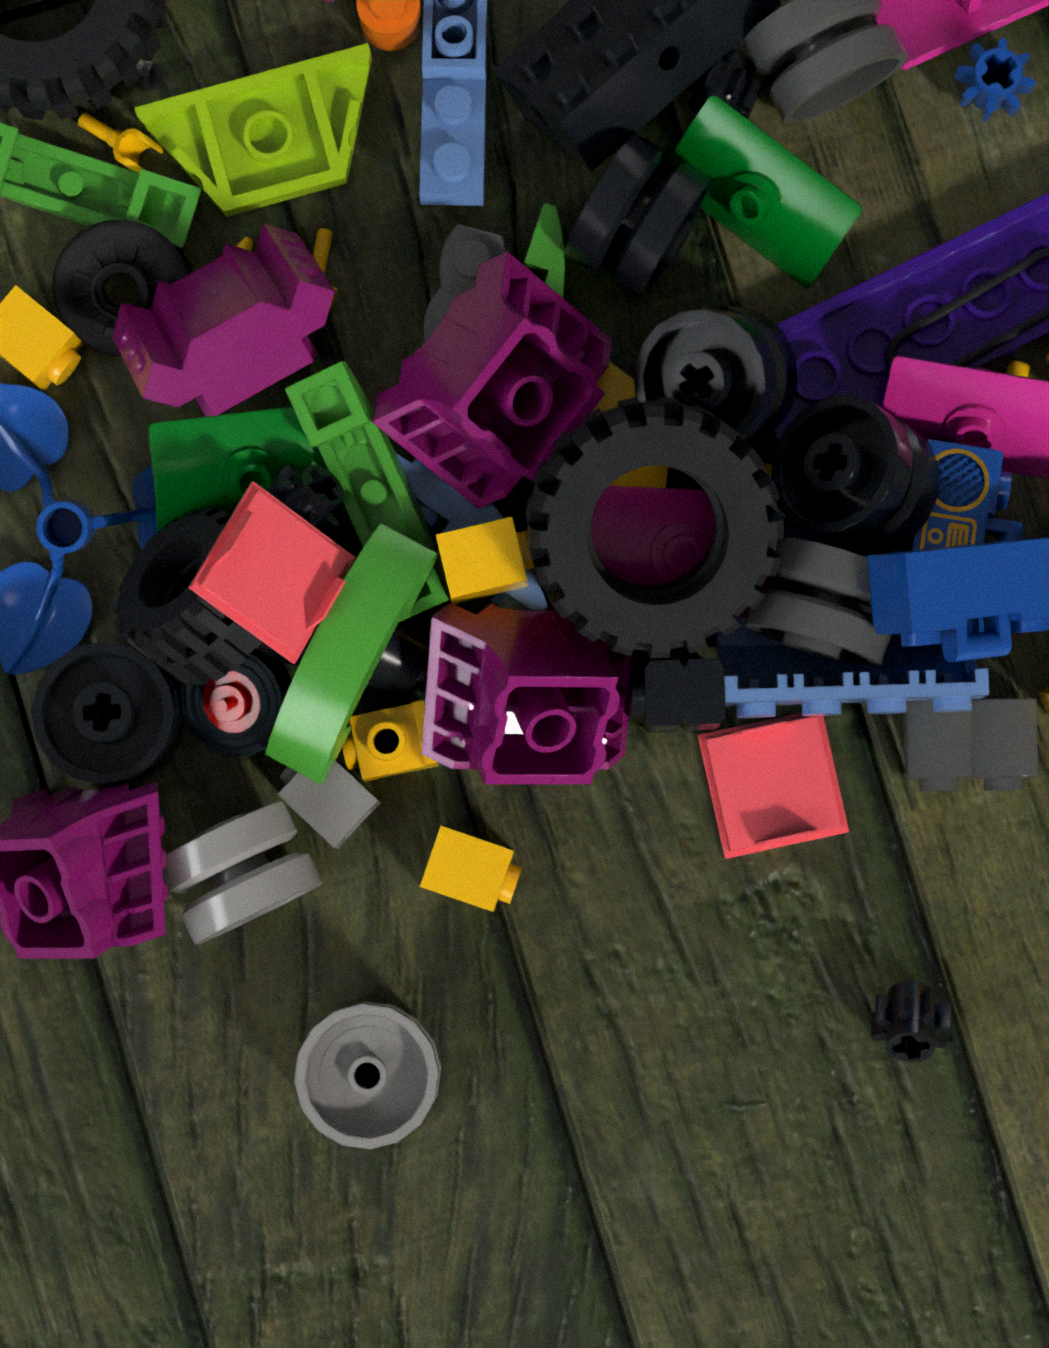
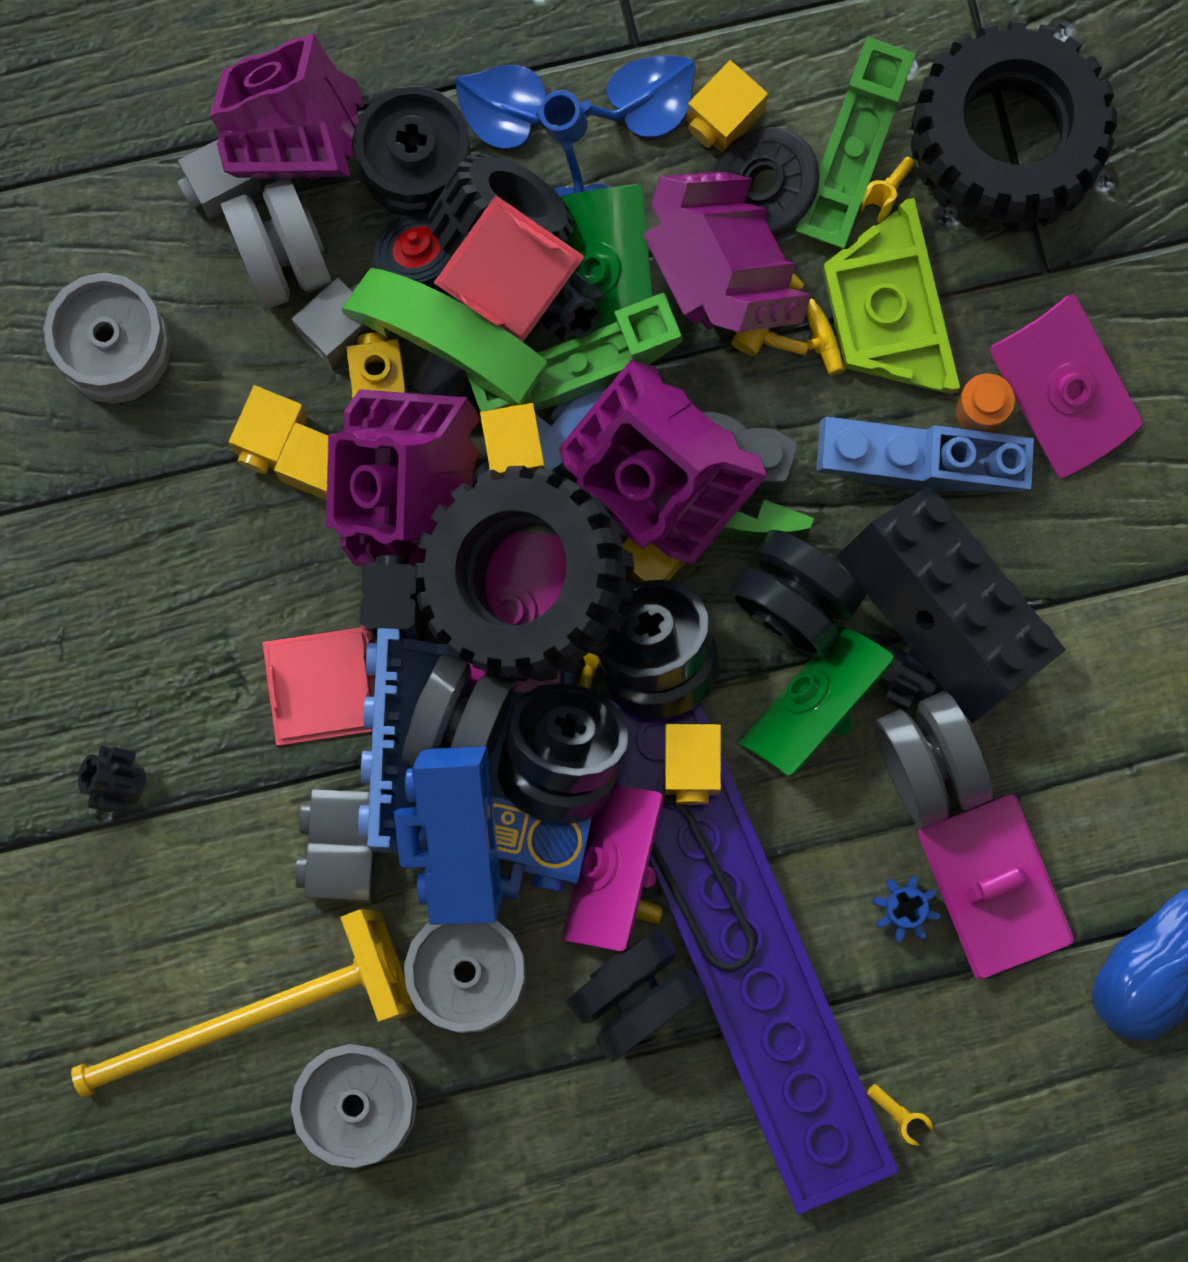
camera: 90 degrees right, 5 degrees down
none -> light grey brick [177,140,263,220]
none -> yellow brick [274,422,328,500]
none -> yellow brick [665,724,721,805]
none -> yellow helmet [807,299,846,376]

